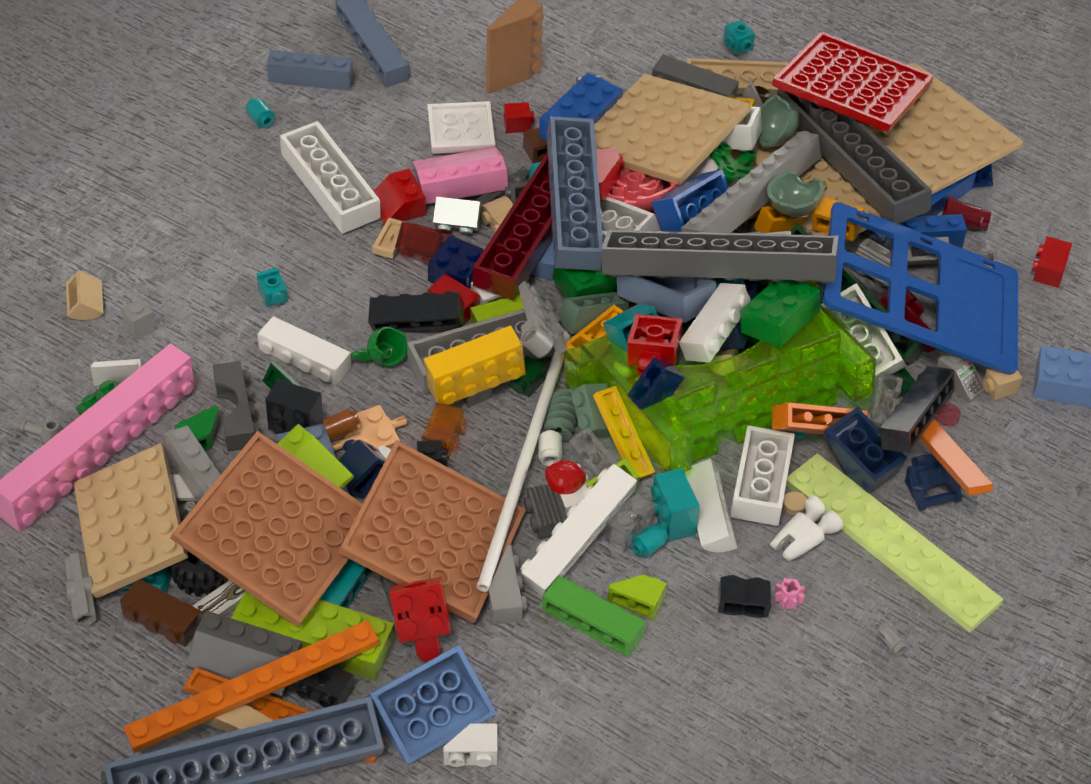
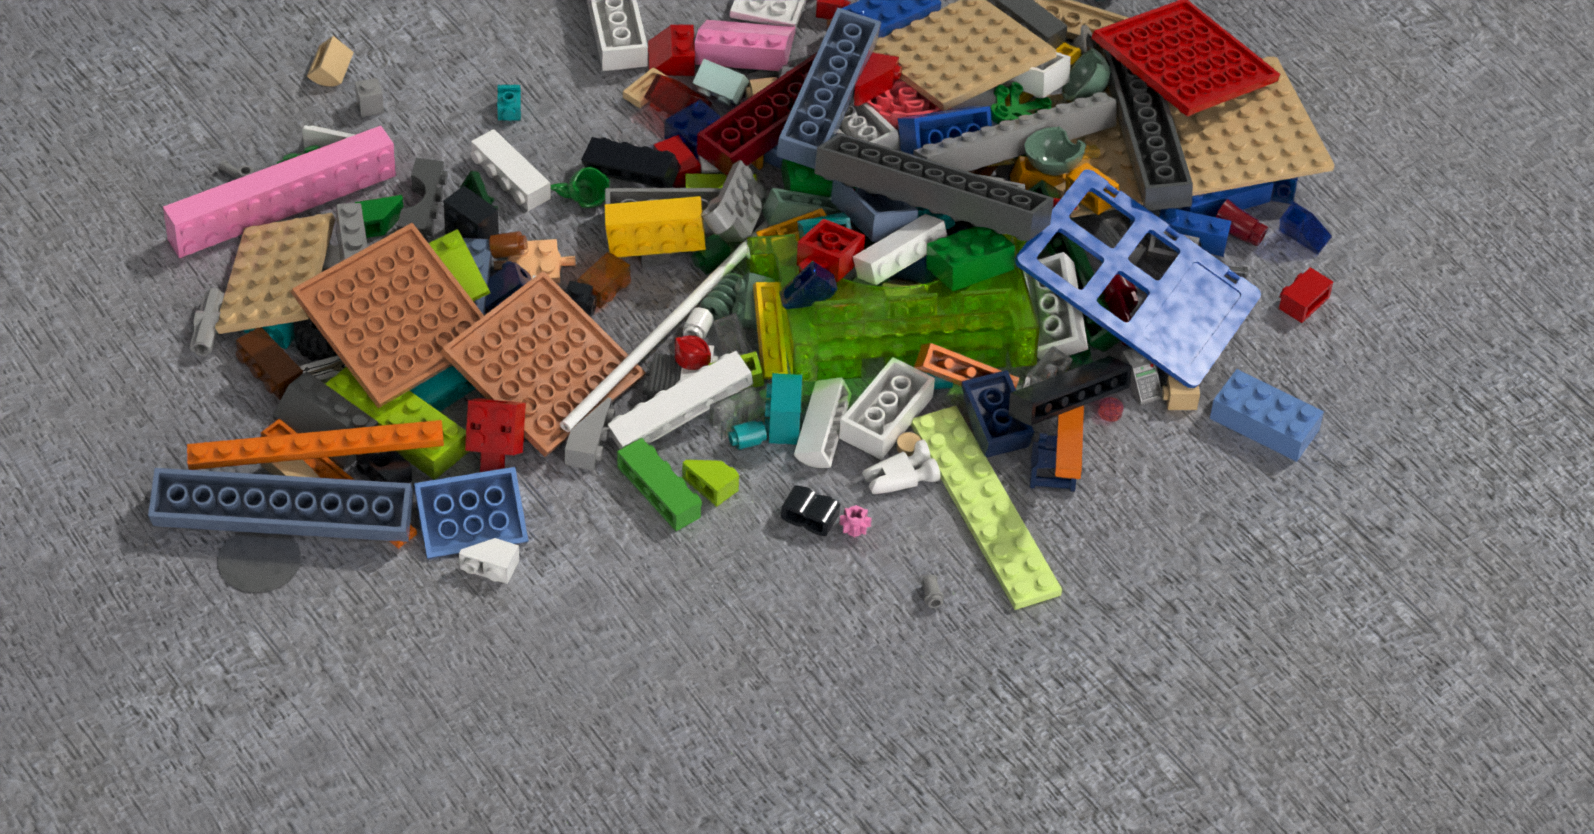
camera: 20 degrees right, 0 degrees up
none -> clear blue slope [1279,201,1332,255]

